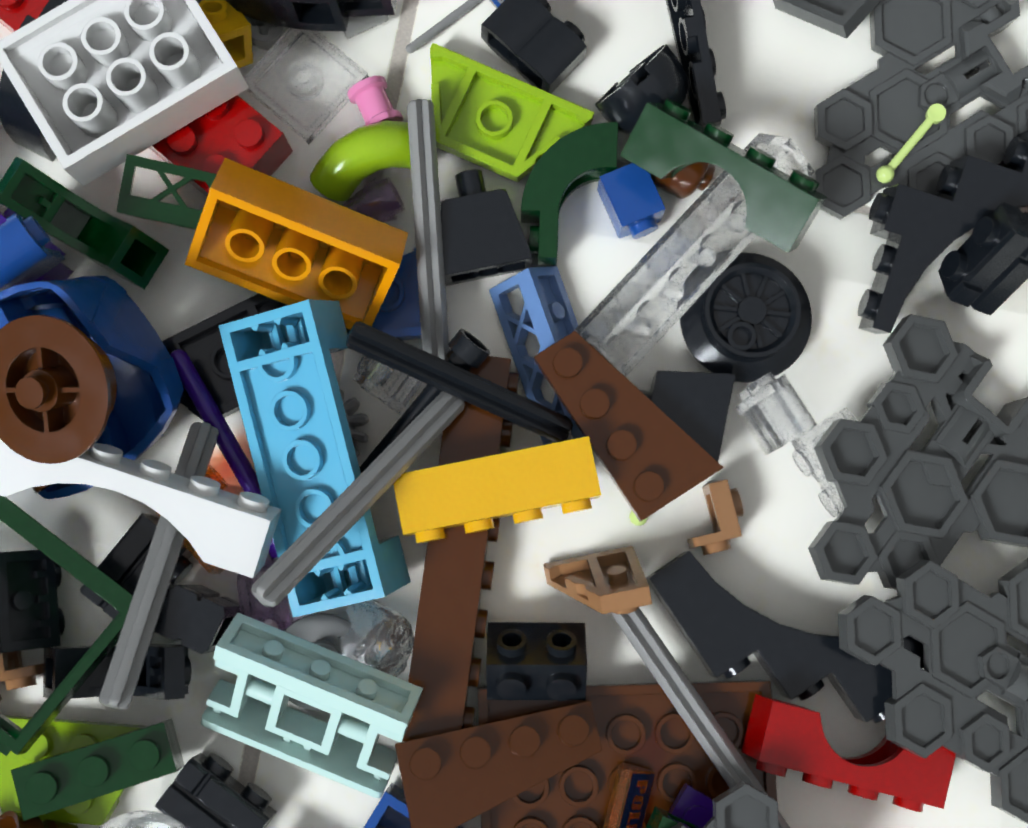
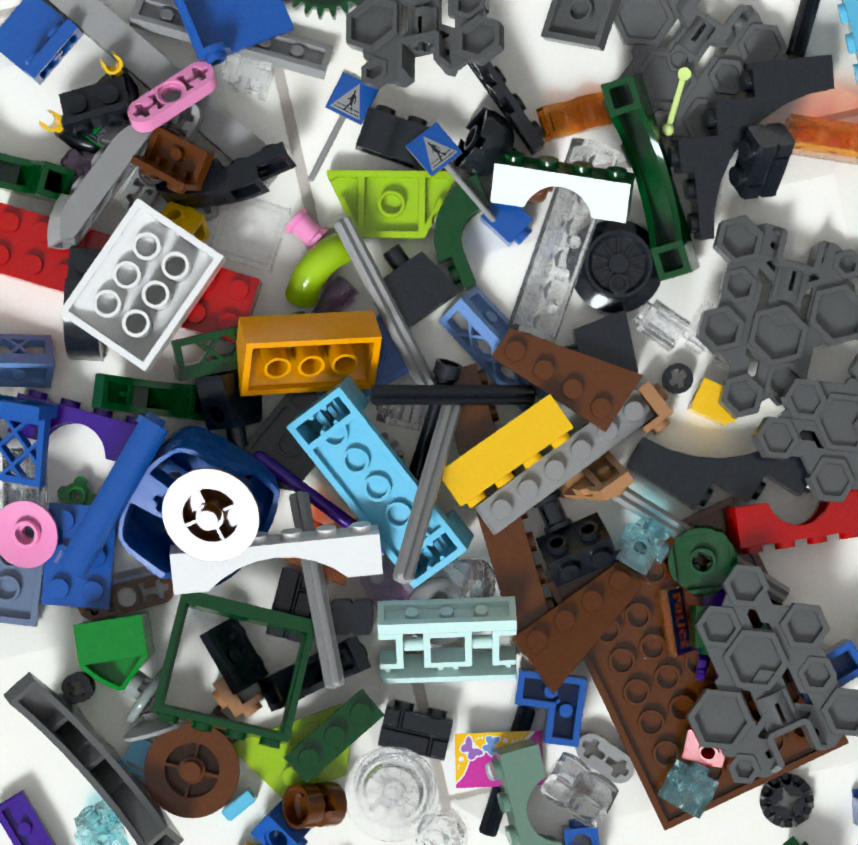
camera: 30 degrees left, 5 degrees up
none -> black torso [195,369,263,447]
none -> piece [405,122,496,222]
none -> light grey plate [474,388,655,535]
none -> black bush [534,491,572,534]
none -> clear orange slope [536,91,613,142]
none -> dark green arch [601,73,700,281]
none -> clear light blue brick [616,518,671,576]
none -> black bush [662,363,693,394]
none -> dark green plate [668,525,737,595]
none -> yellow brick [687,377,737,427]

